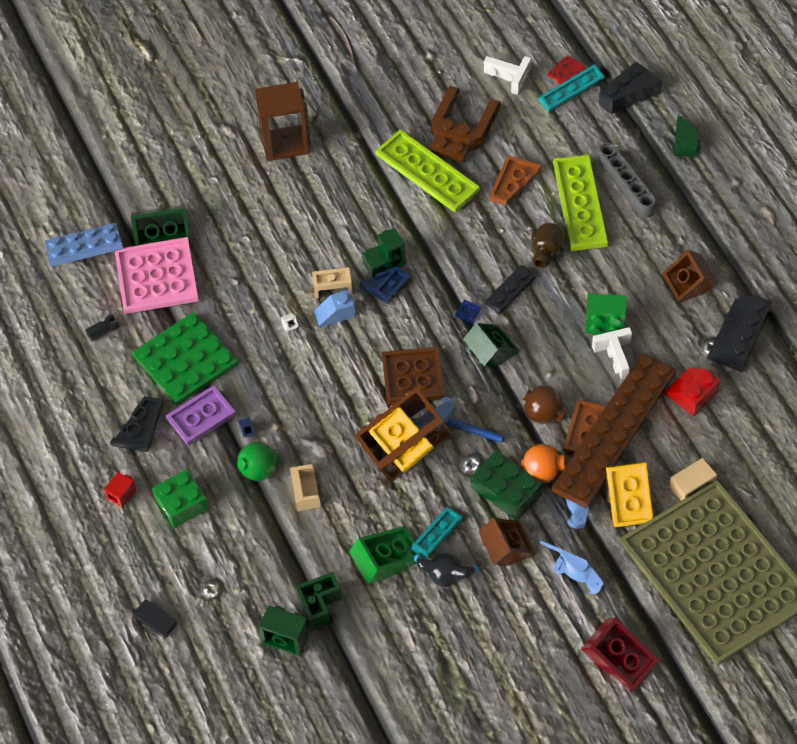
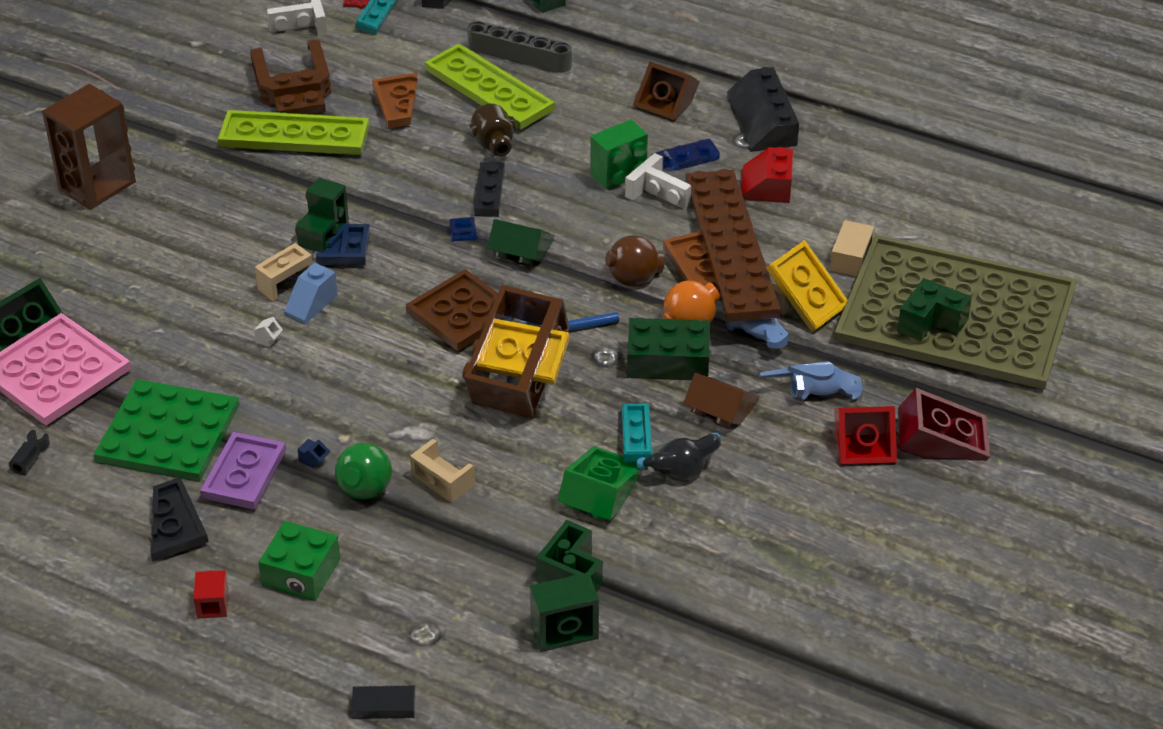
camera: 40 degrees left, 15 degrees down
none -> clear blue hinge [652,138,720,171]
none -> red slope [834,406,897,464]
none -> dark green brick [897,278,972,341]

